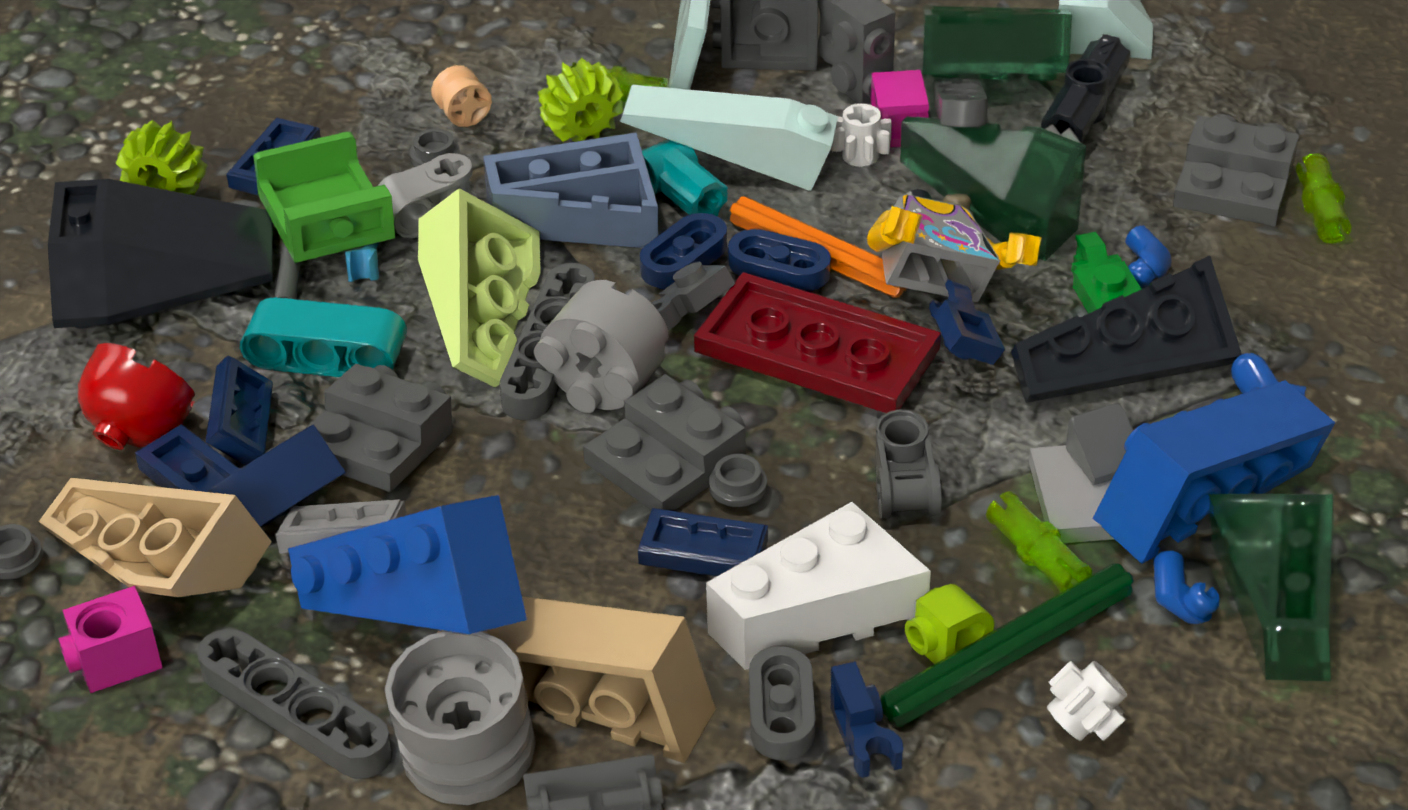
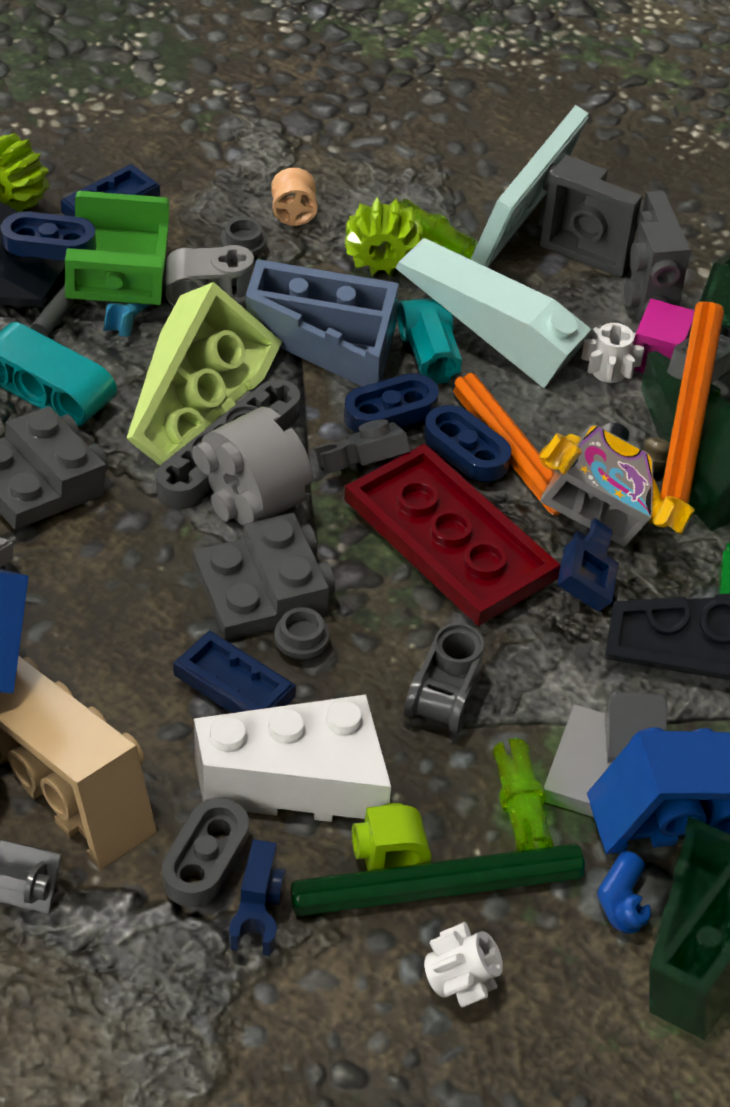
camera: 20 degrees right, 5 degrees up
none -> dark blue plate [1,211,97,261]
none -> orange axle [660,301,724,503]

